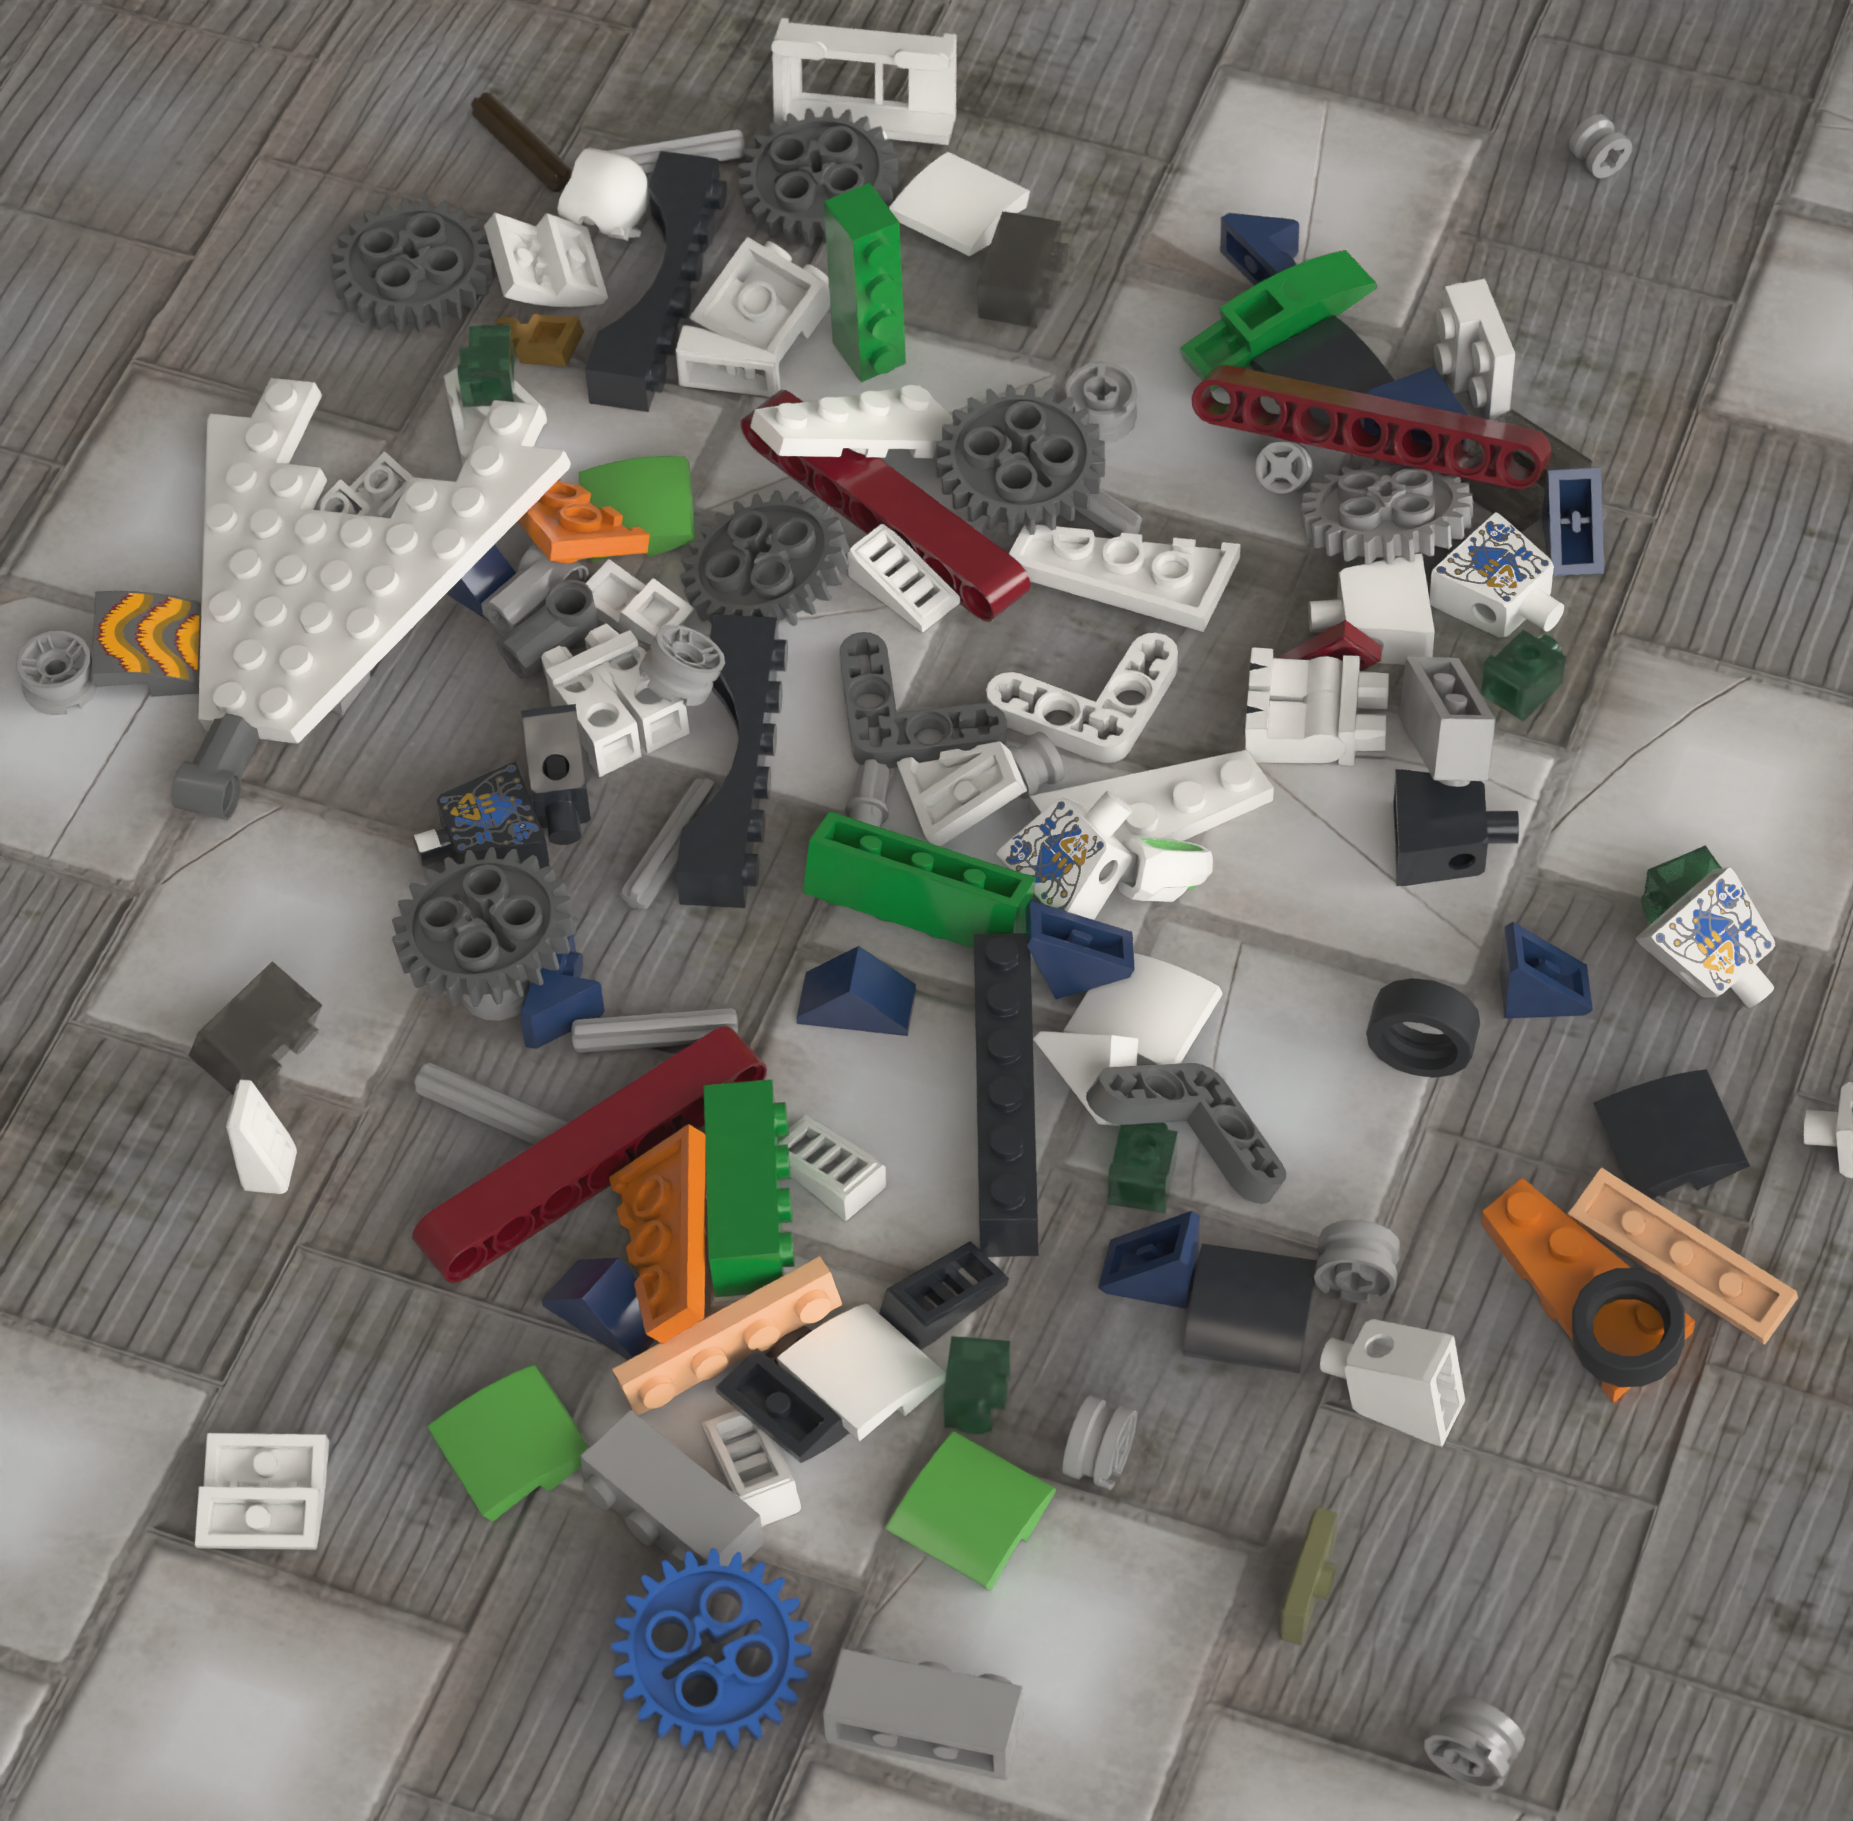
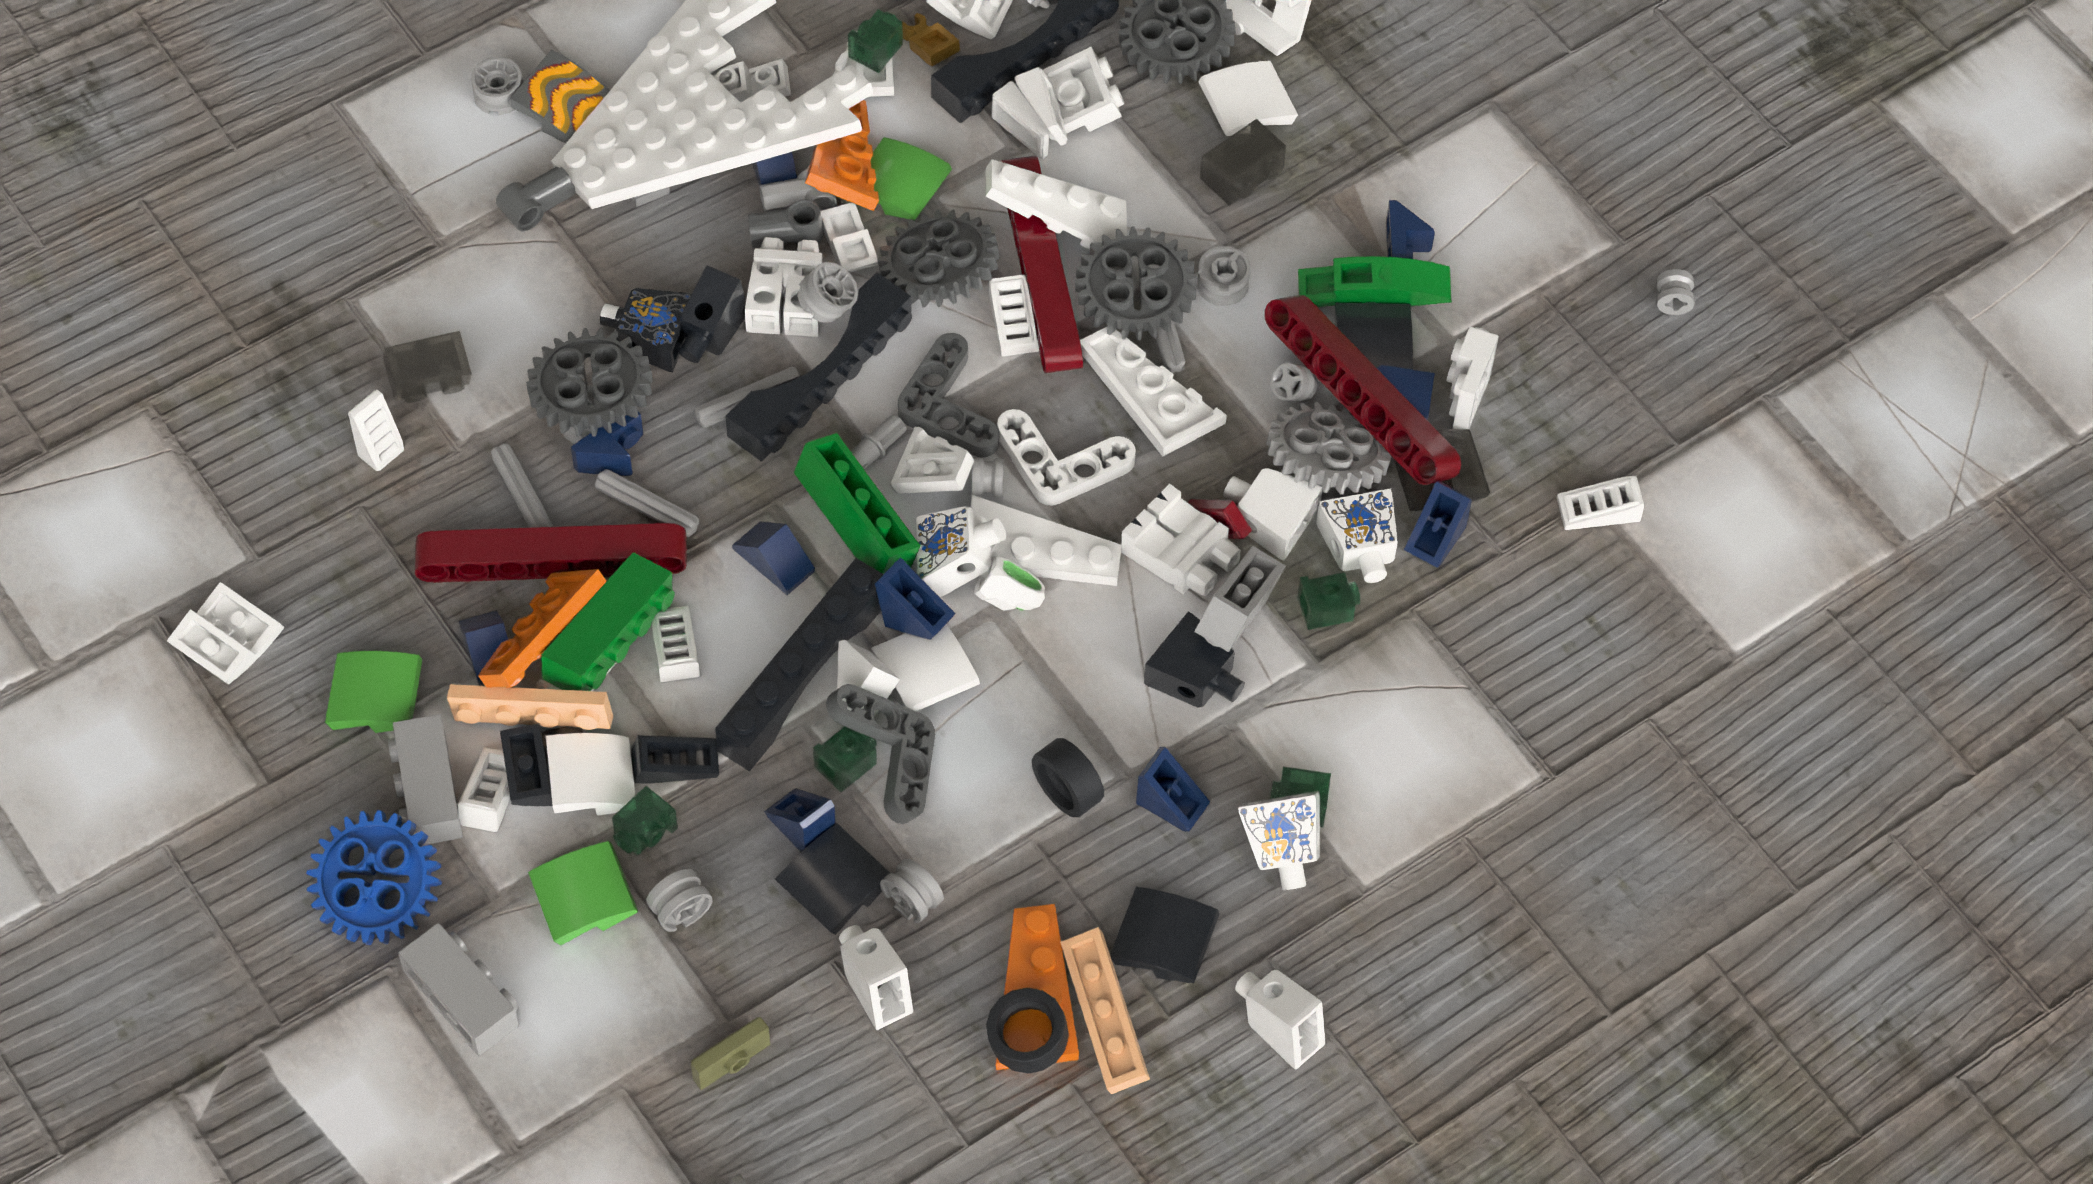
camera: 30 degrees right, 5 degrees up
green brick [823,182,906,382] -> none
none -> white slope [1015,67,1068,146]
none -> white slope [1557,475,1644,530]

